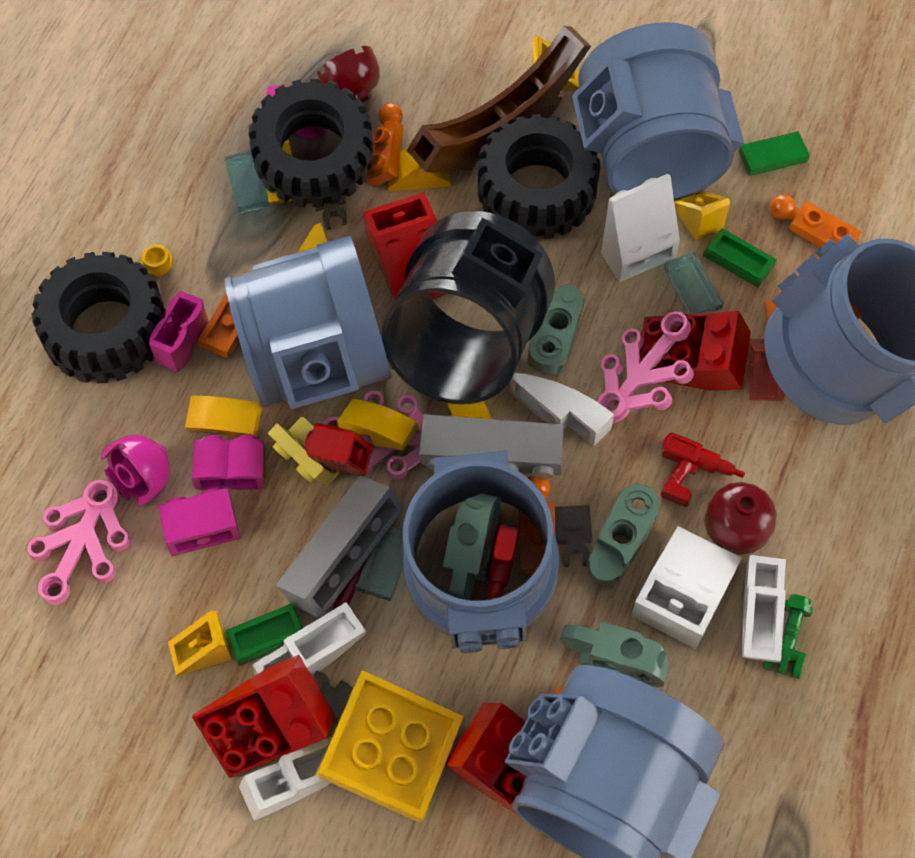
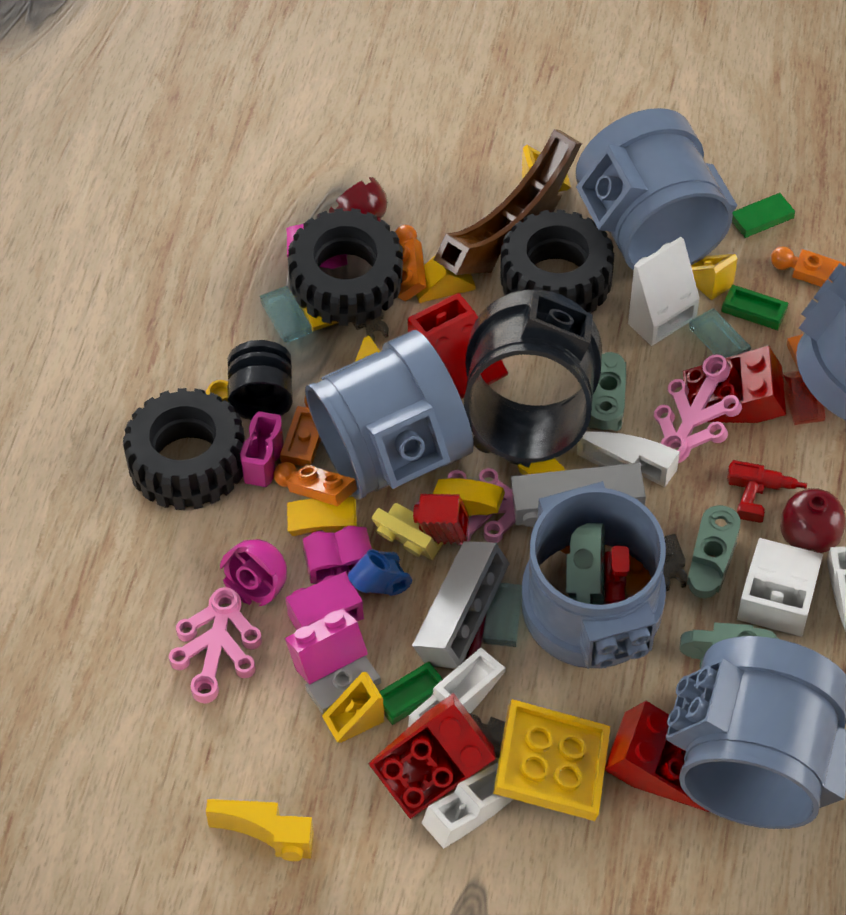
camera: 10 degrees left, 10 degrees down
none -> yellow slope [206,799,314,861]
none -> black wheel [227,340,293,420]
none -> orange plate [273,462,357,506]
none -> dark pink brick [285,608,368,685]
none -> light grey plate [305,656,381,714]
none -> blue piece [348,549,412,596]

